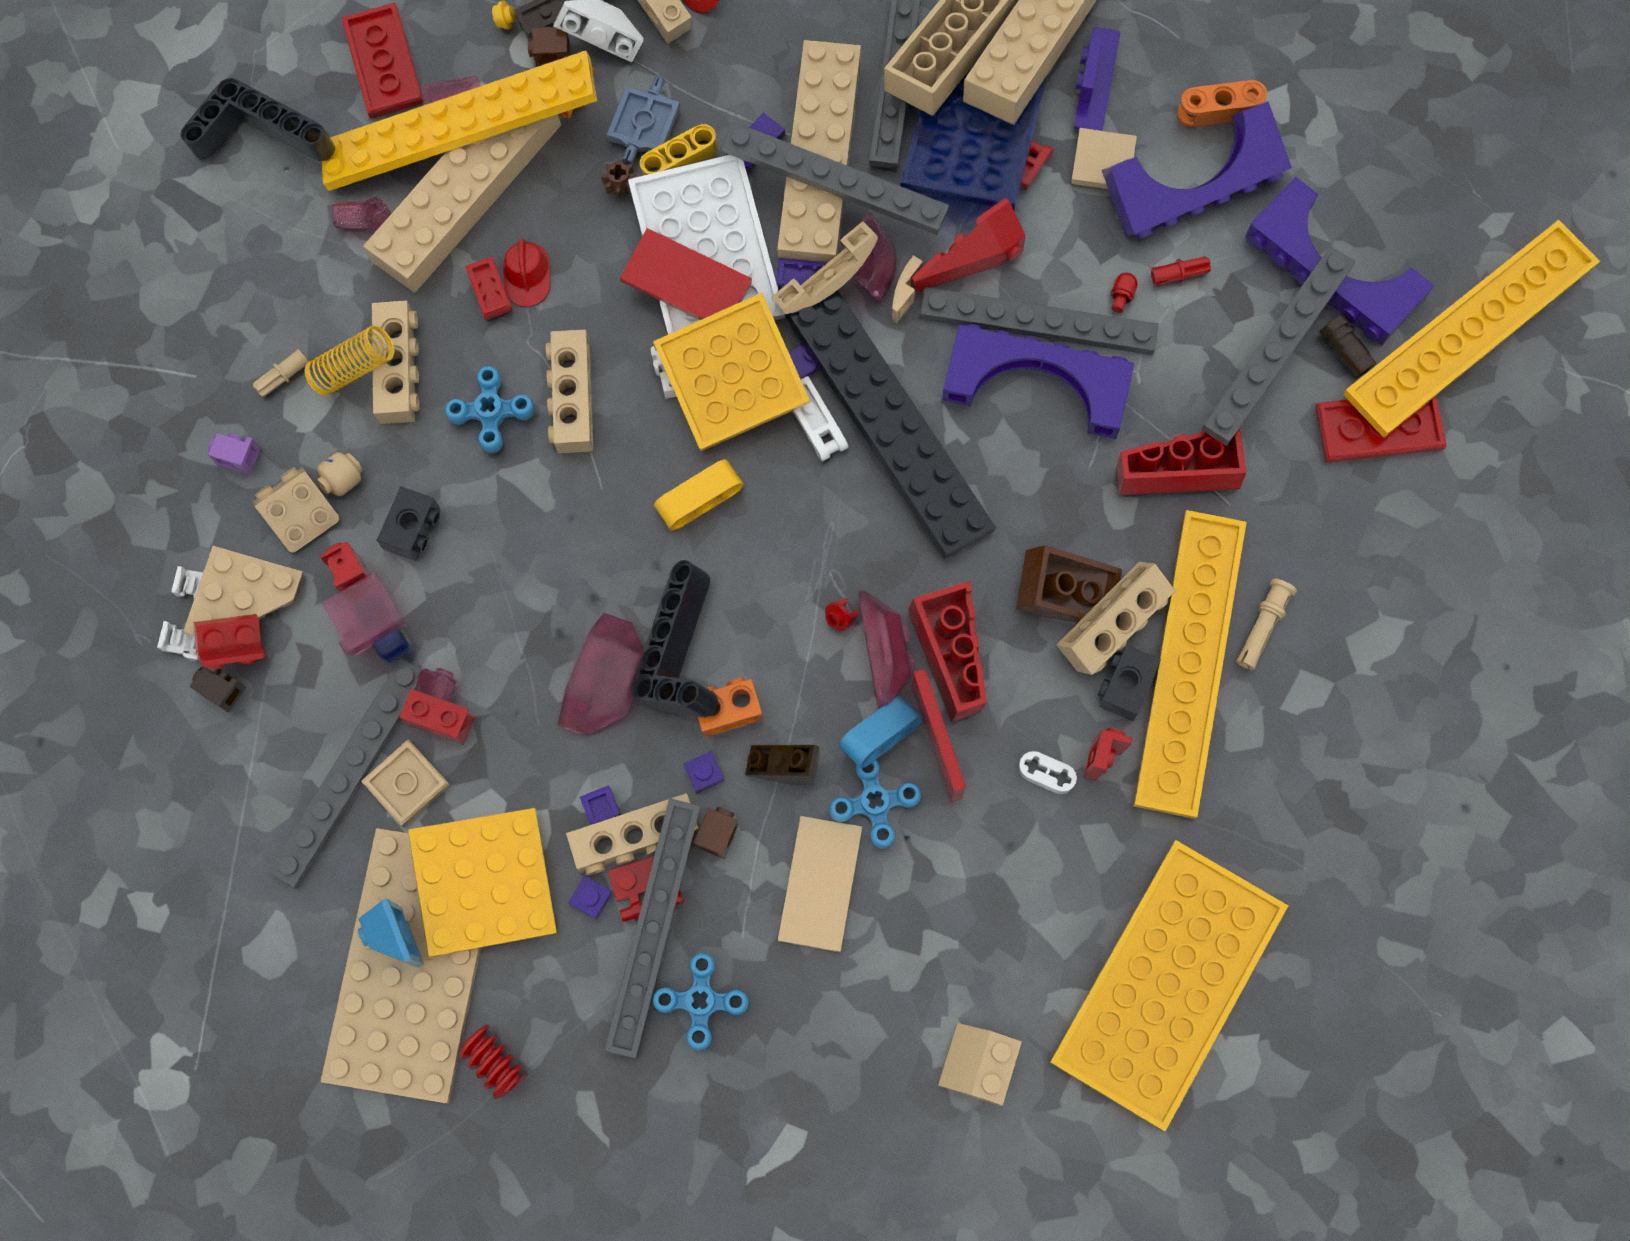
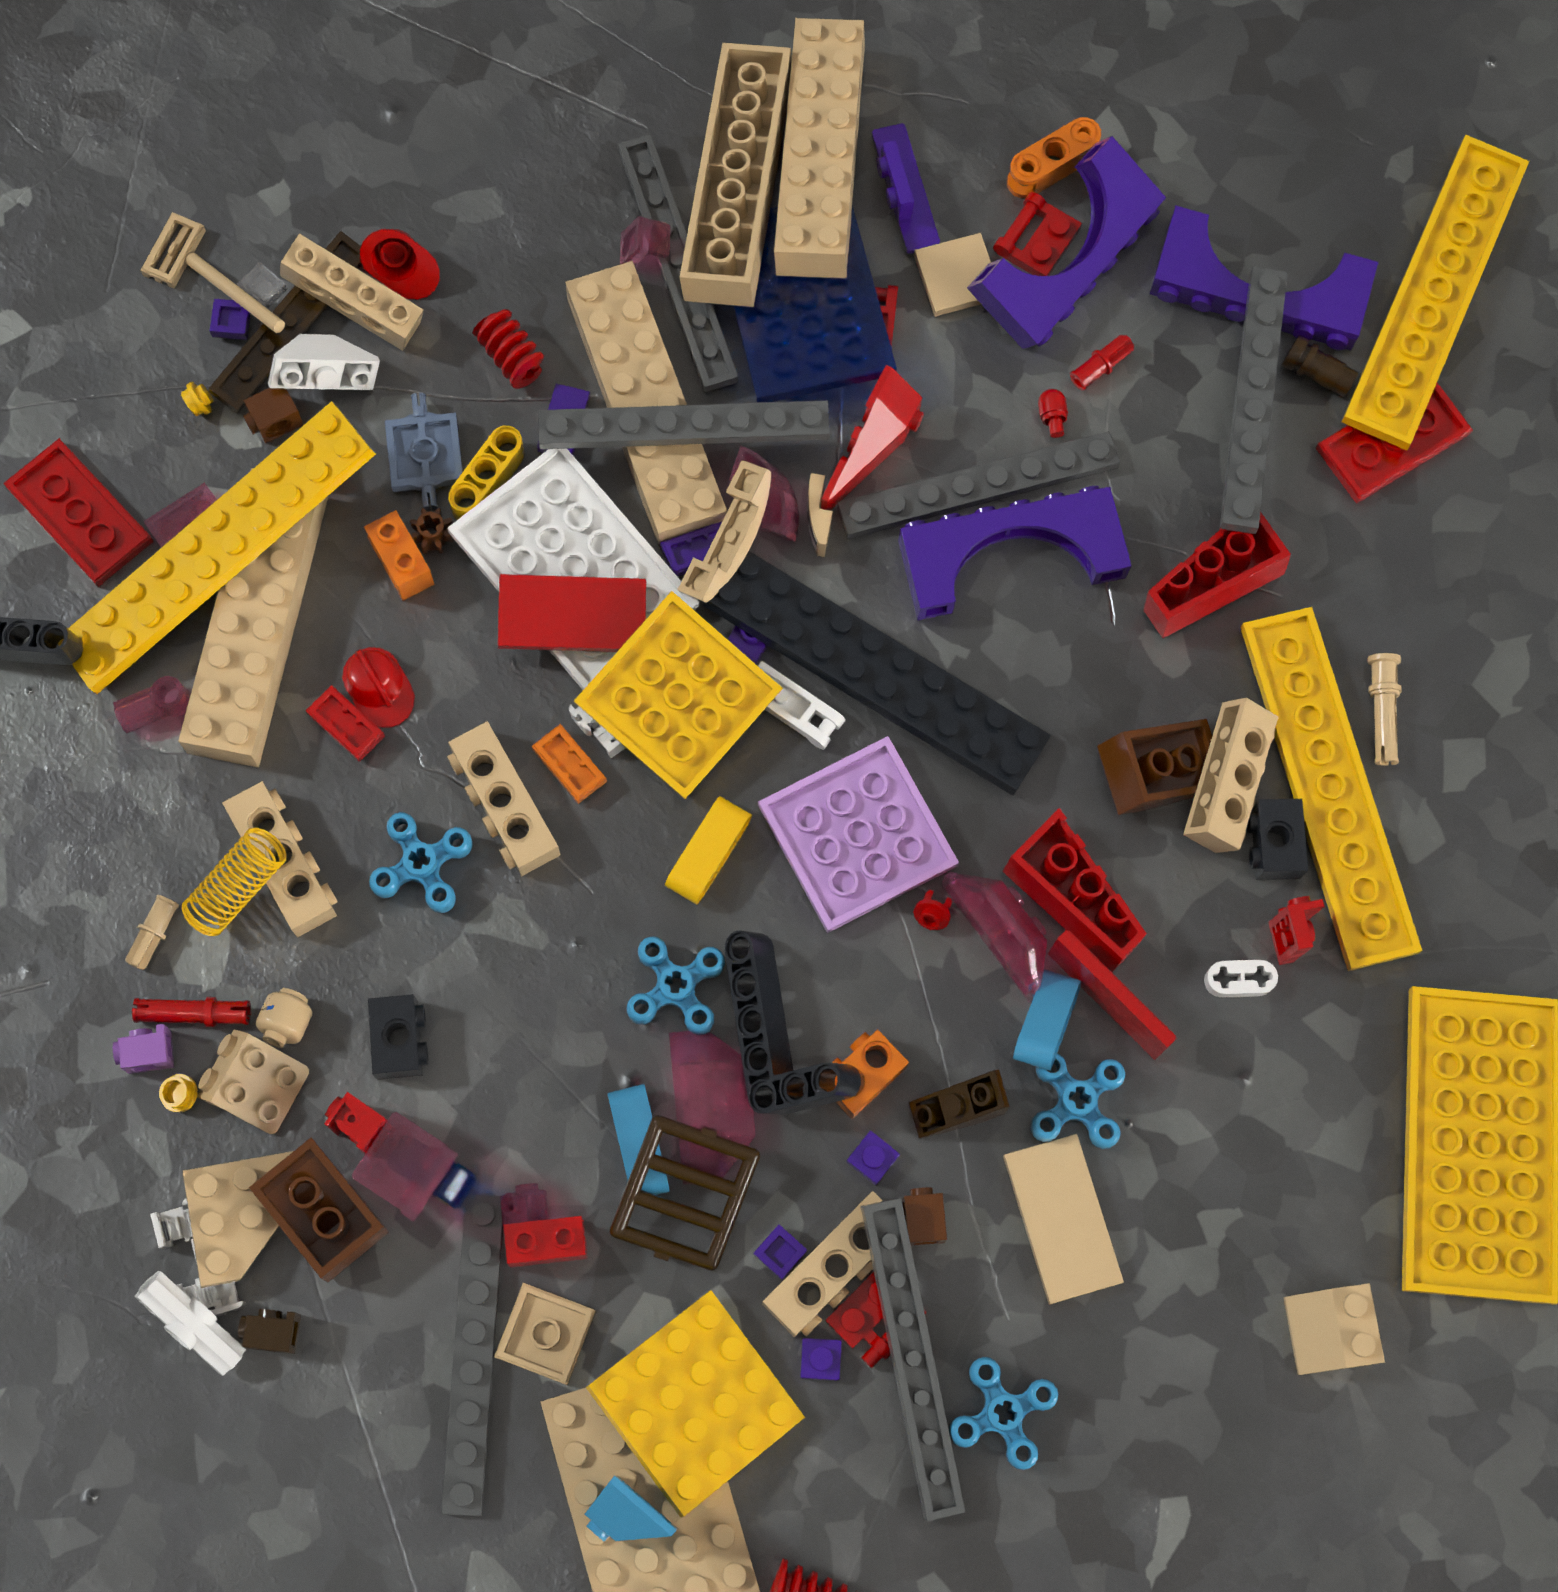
camera: 35 degrees left, 0 degrees up
red bracket [194,614,265,669] -> none
none -> red pin [132,997,251,1027]
none -> white piece [134,1271,246,1376]
none -> yellow plate [159,1074,198,1113]
none -> reddish brown slope [249,1137,389,1282]
none -> orange brick [364,510,435,601]
none -> red piece [472,309,544,389]
none -> orange plate [532,724,607,804]
none -> dark azure beam [607,1084,670,1195]
none -> dark brown bar [610,1115,760,1271]
none -> clear pink bracket [620,216,670,266]
none -> dark azure gear [627,936,725,1035]
none -> lavender plate [758,736,959,933]
none -> red plate [993,192,1082,276]

